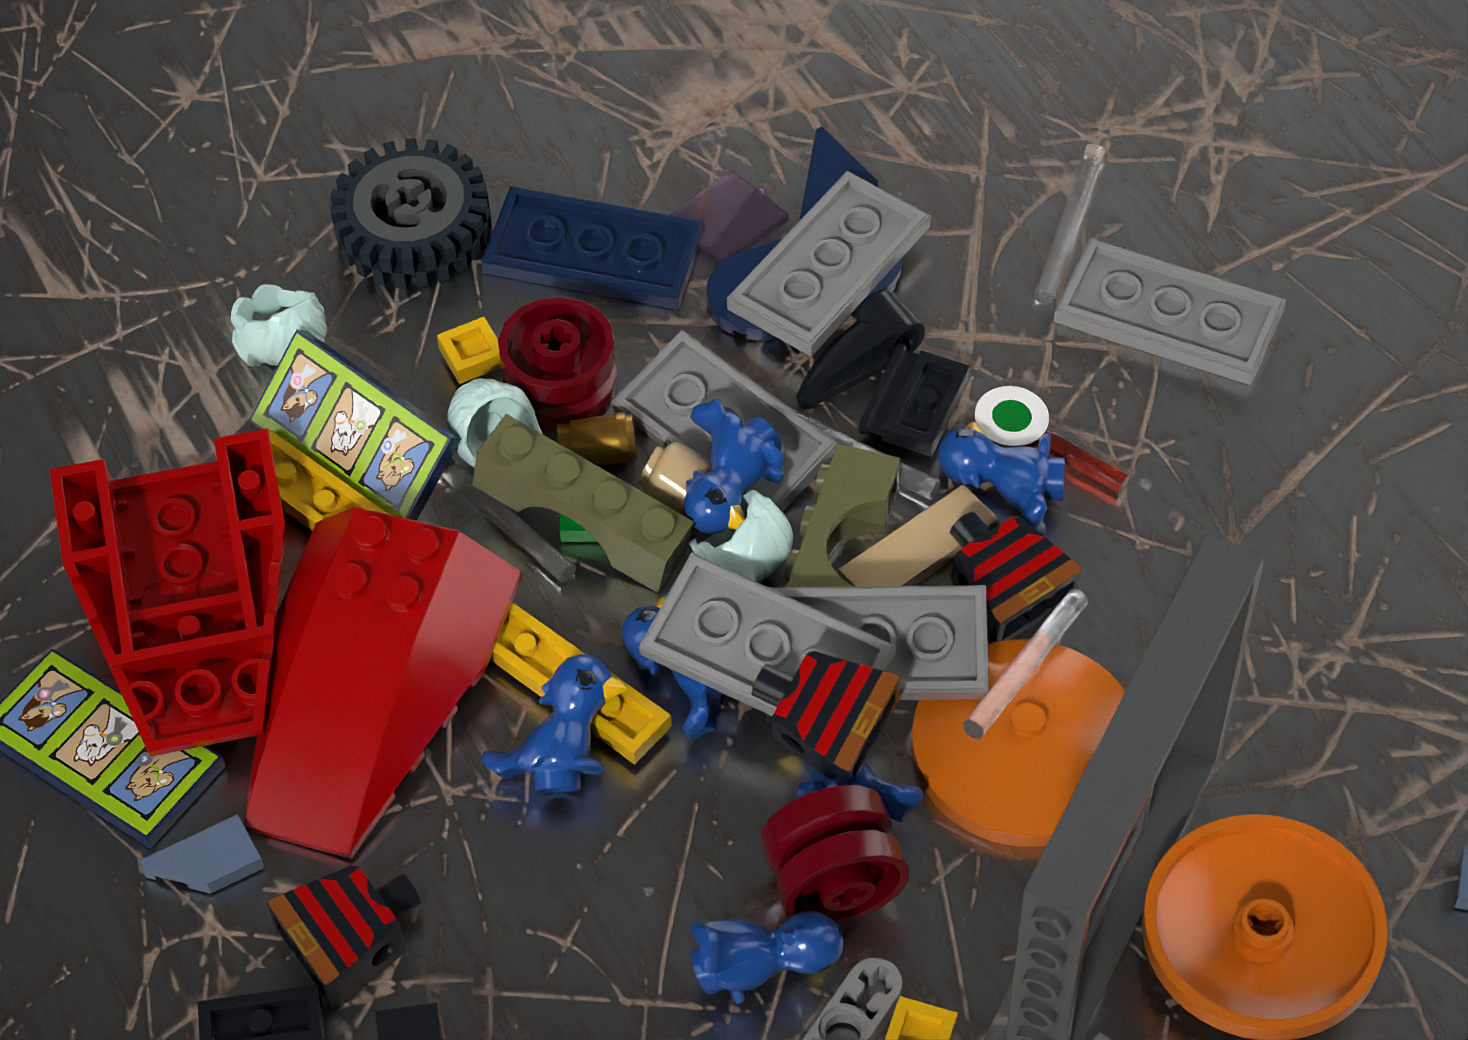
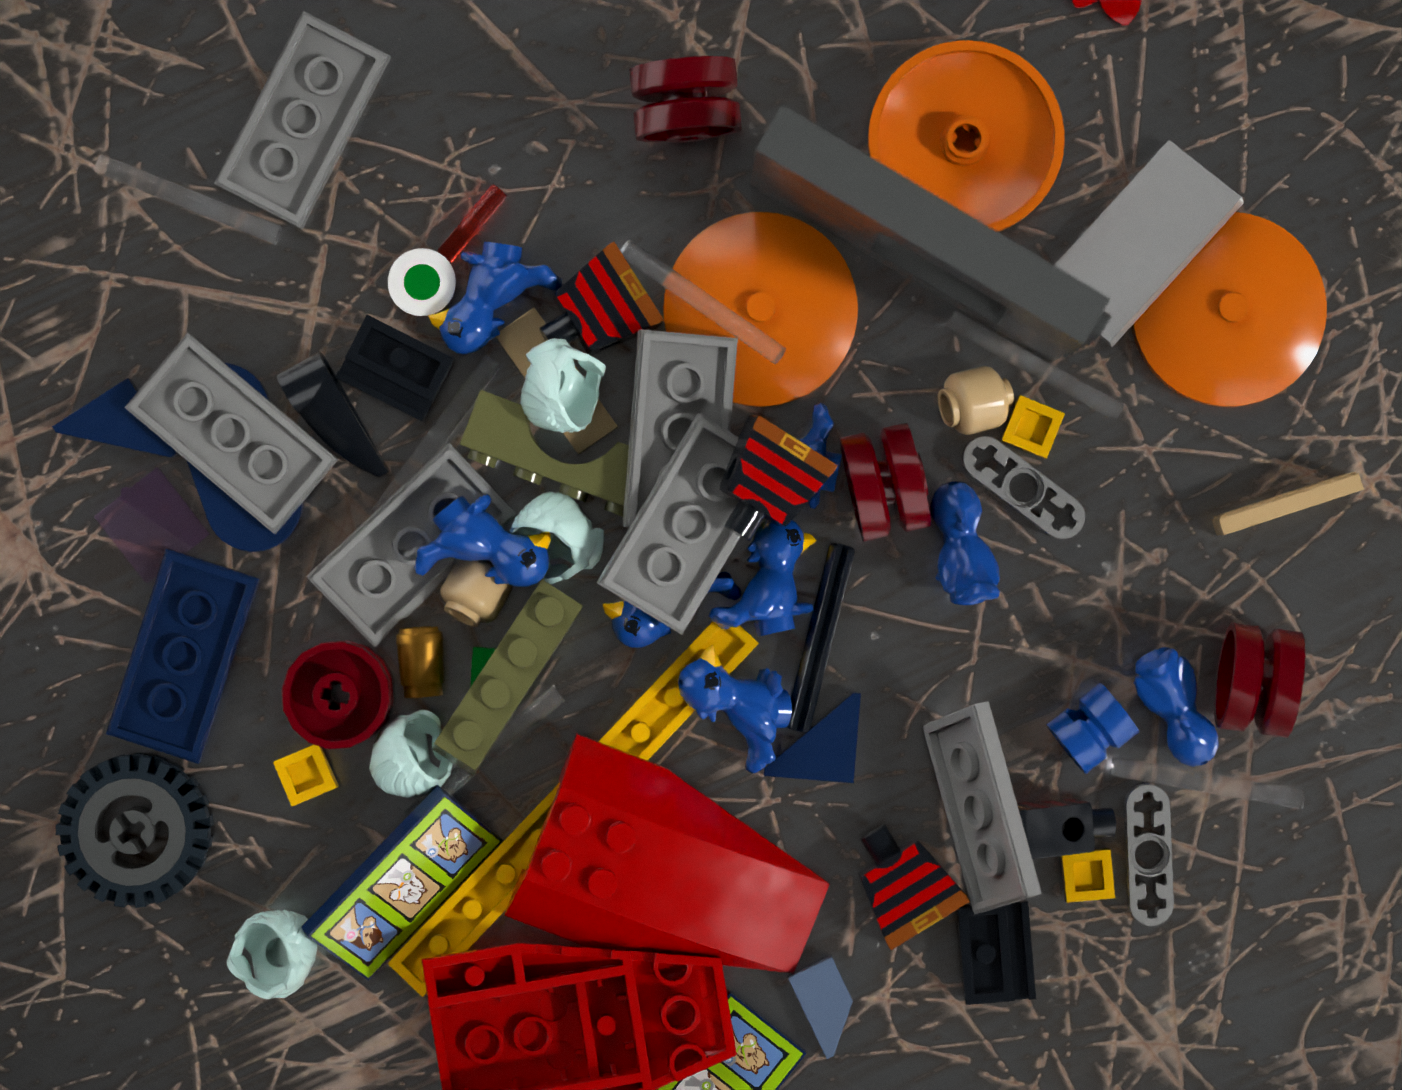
camera: 90 degrees left, 35 degrees up
none -> light aqua hair [520,338,606,433]
none -> dark red wheel [629,56,742,142]
none -> blue animal [709,520,817,637]
none -> dark blue tile [764,692,861,783]
none -> black axle [787,543,855,732]
none -> light grey tile [923,701,1042,914]
none -> tan head [938,366,1014,435]

